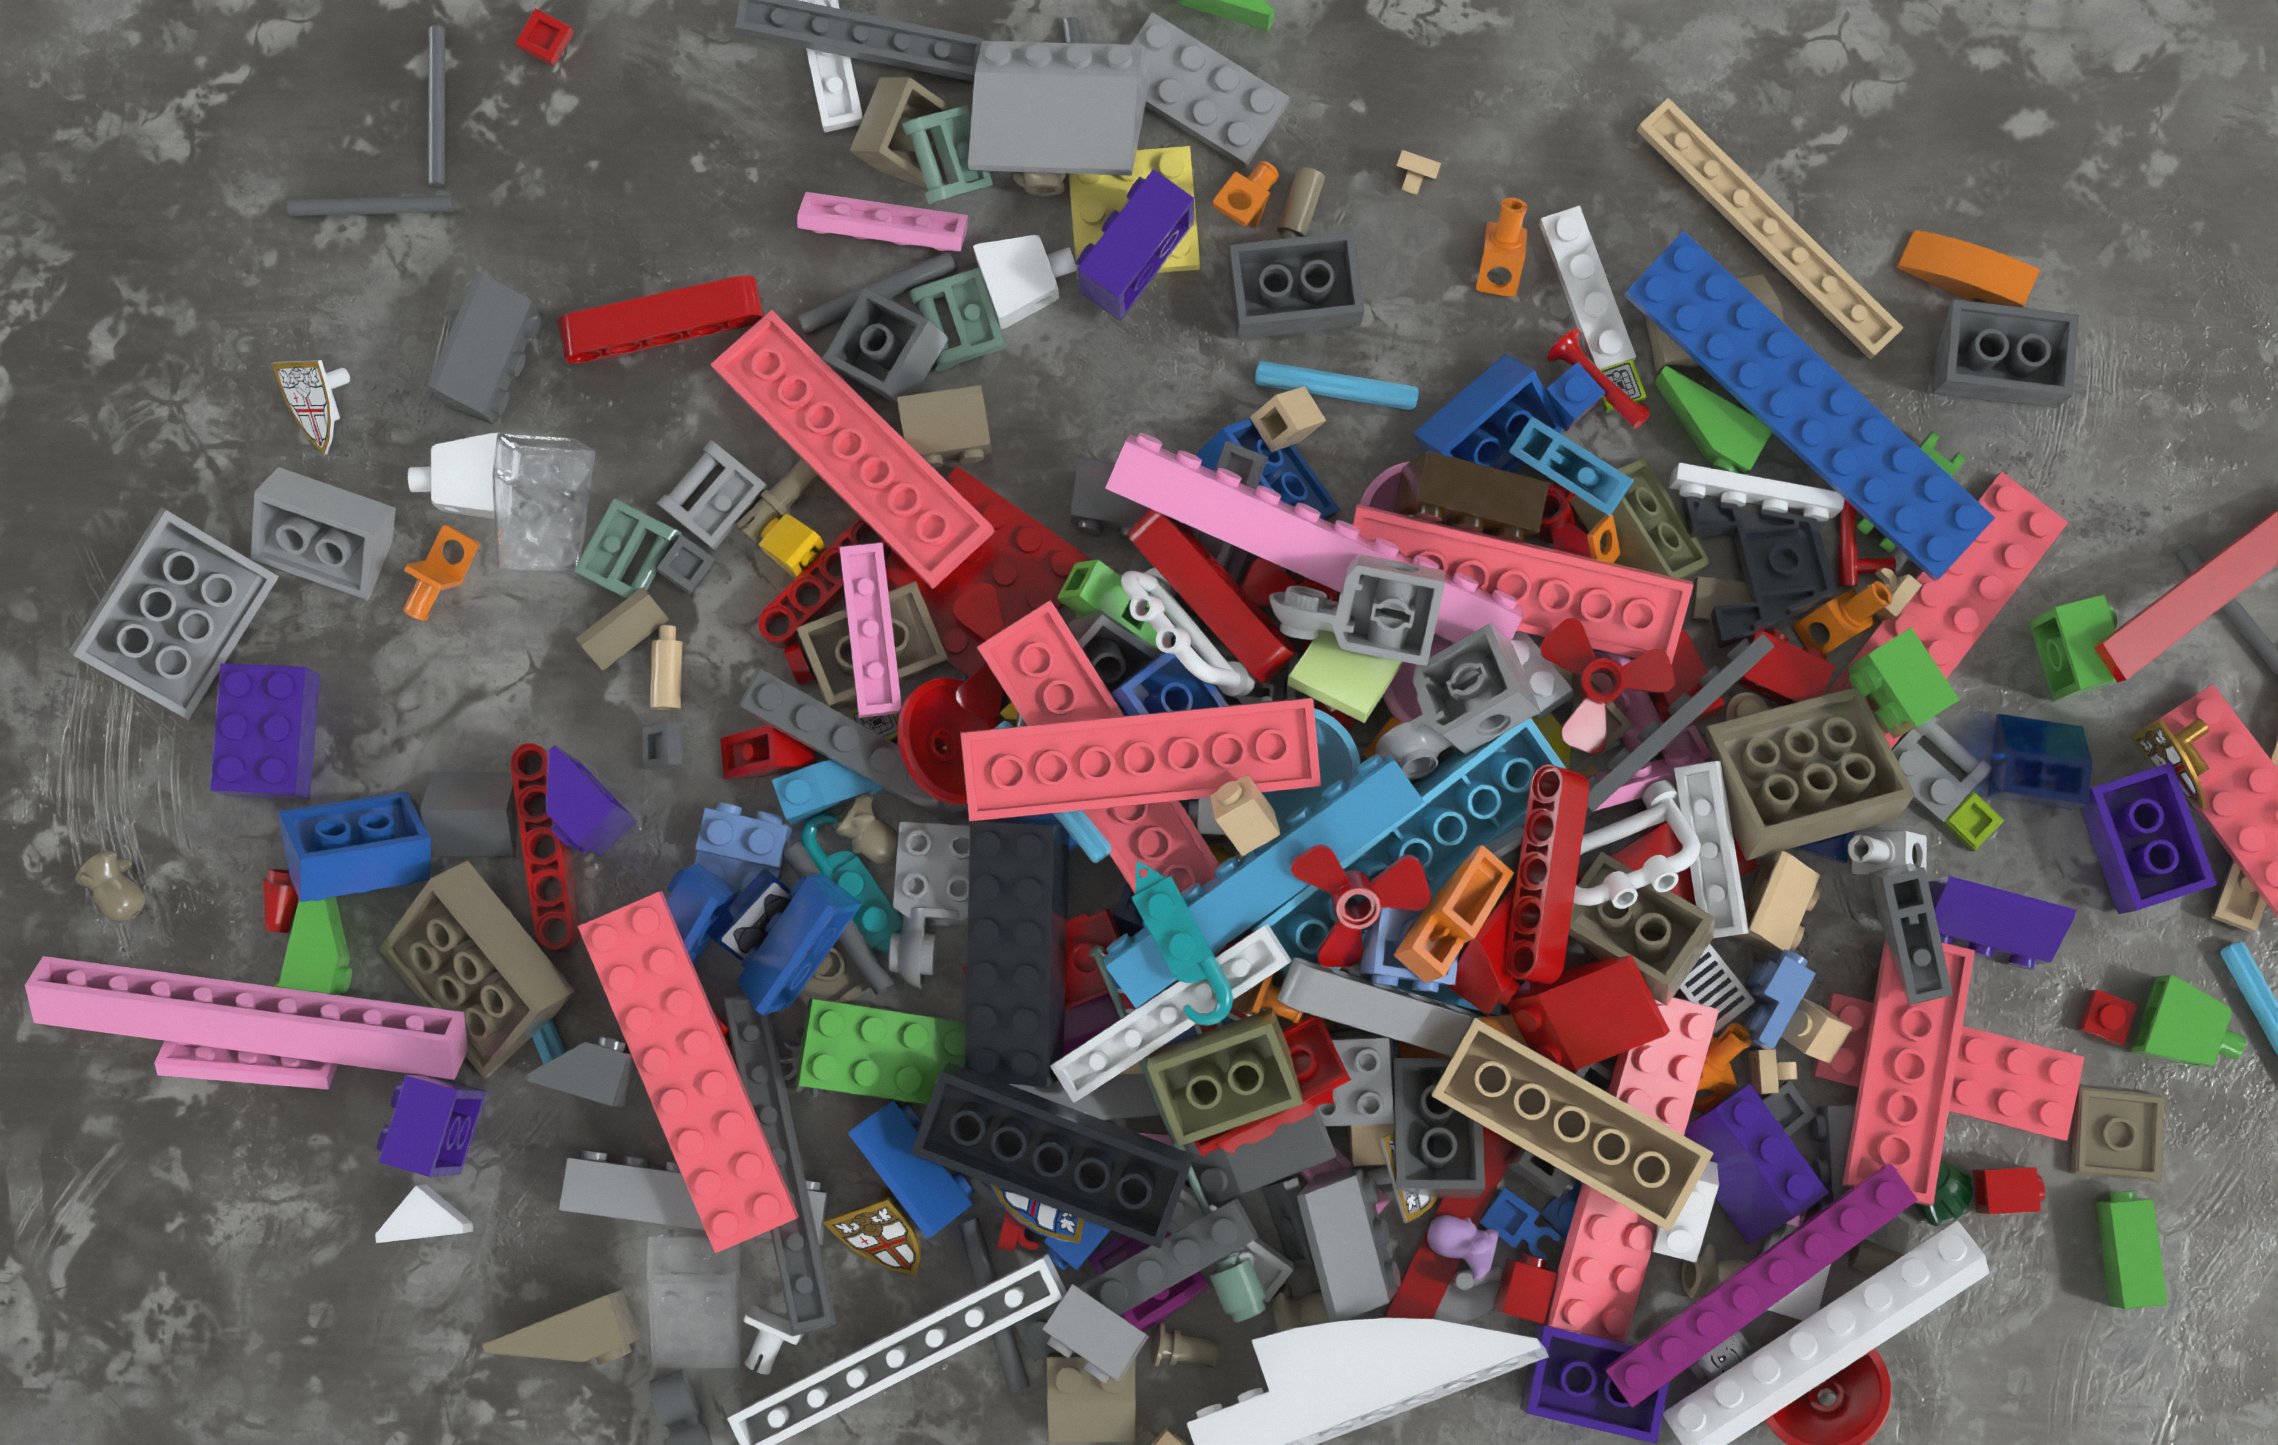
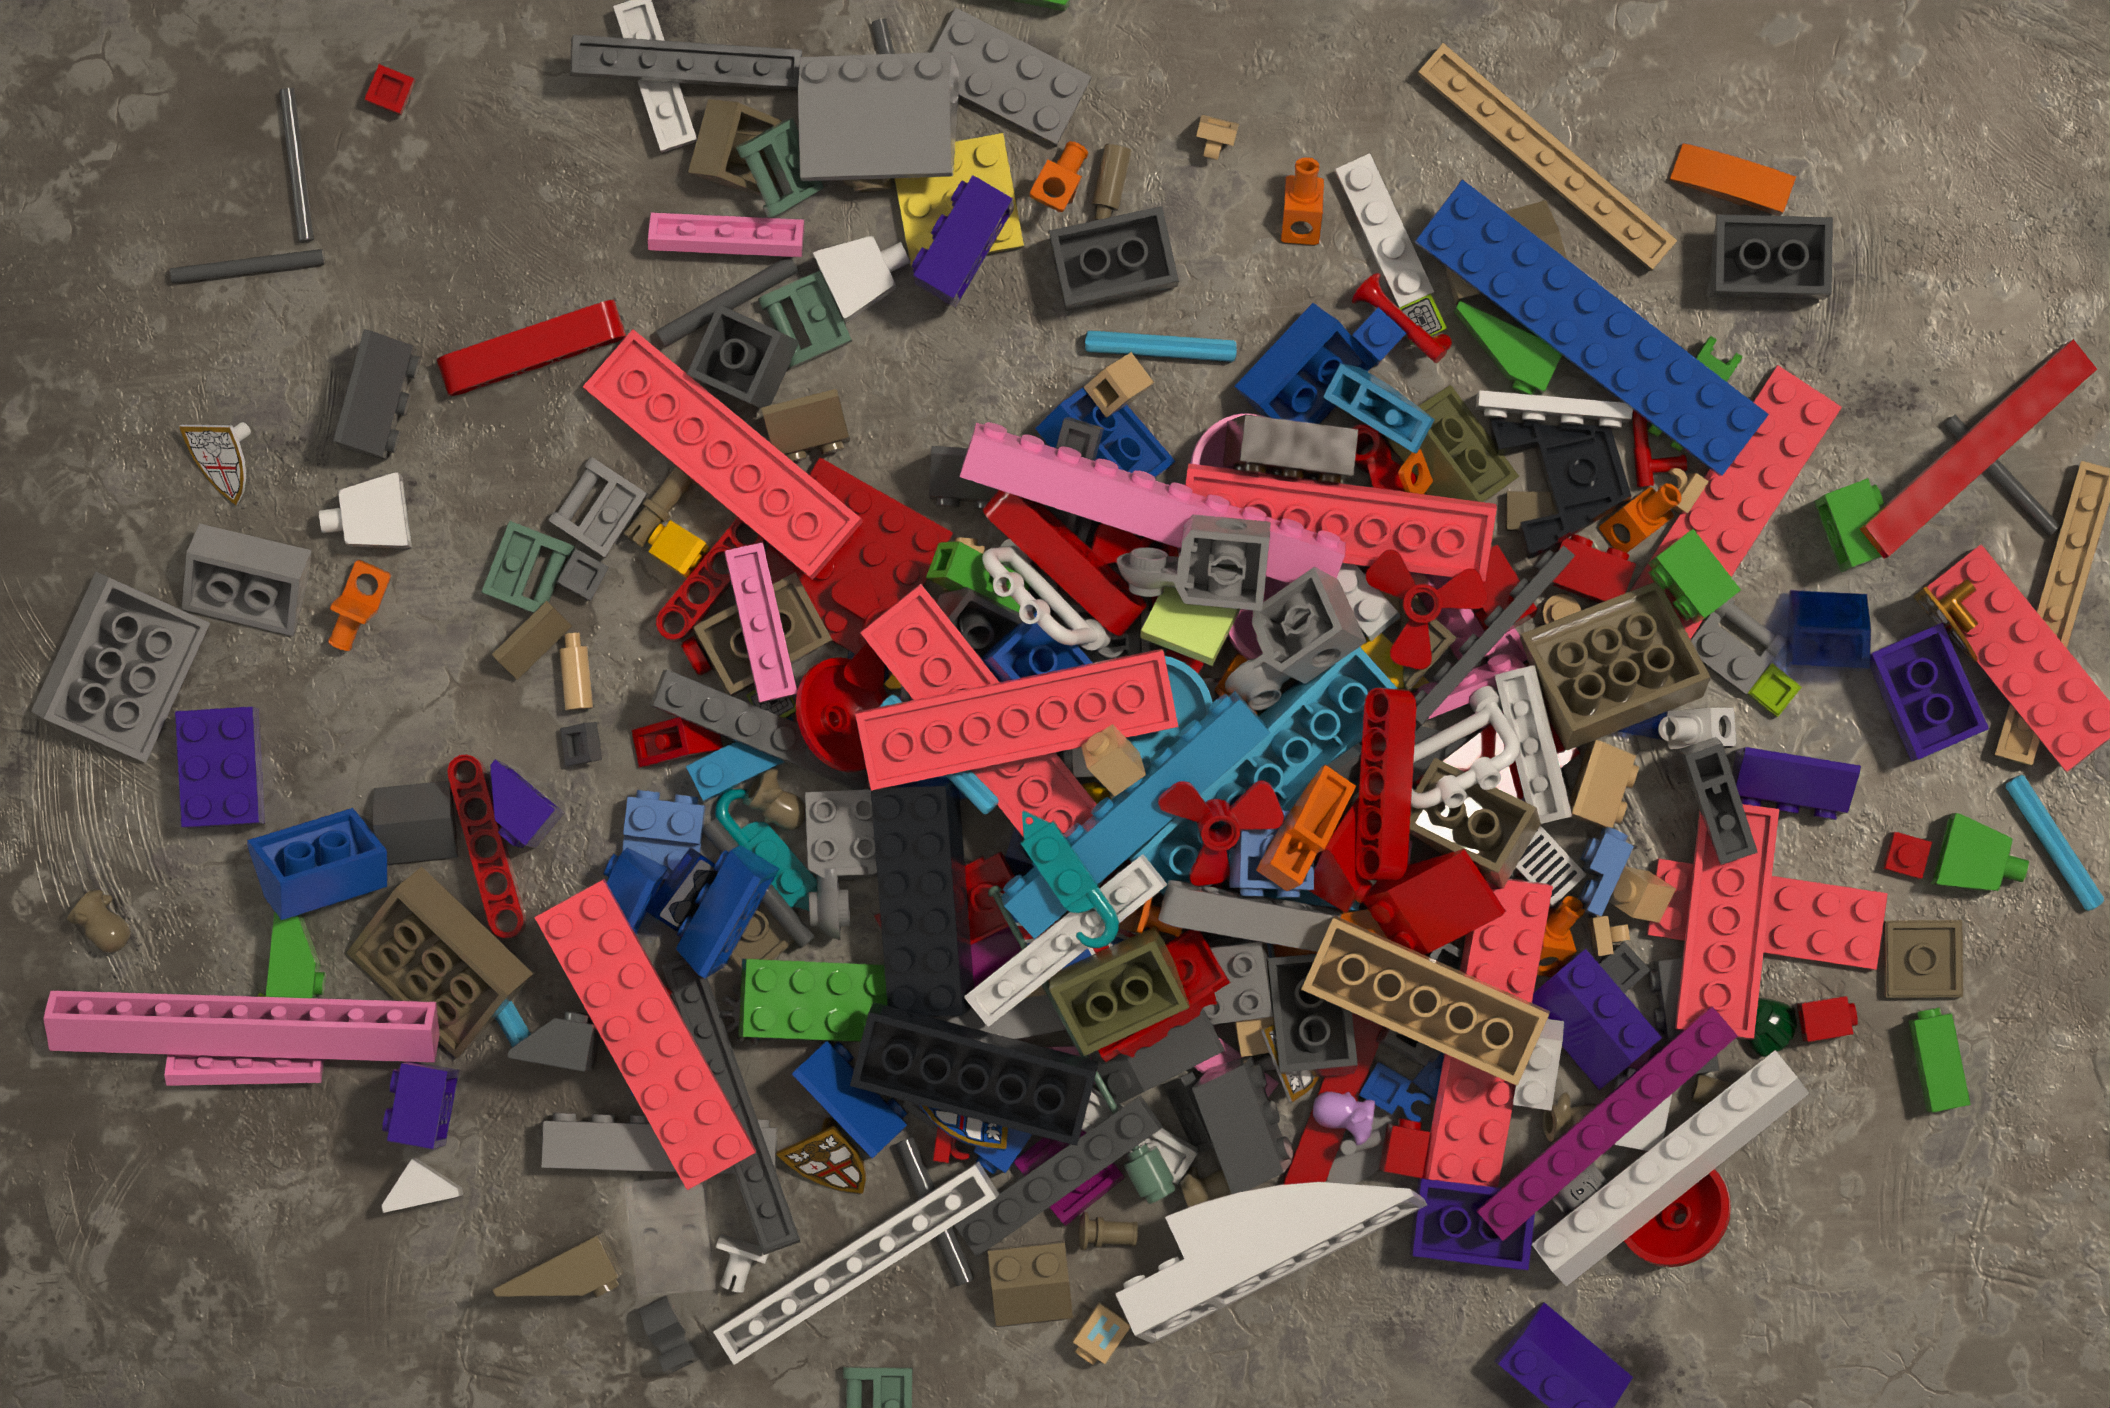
camera: 10 degrees left, 5 degrees up
red cone [262,869,299,933] -> none
clear slope [492,434,596,573] -> none
light grey brick [1042,1284,1149,1384] -> none

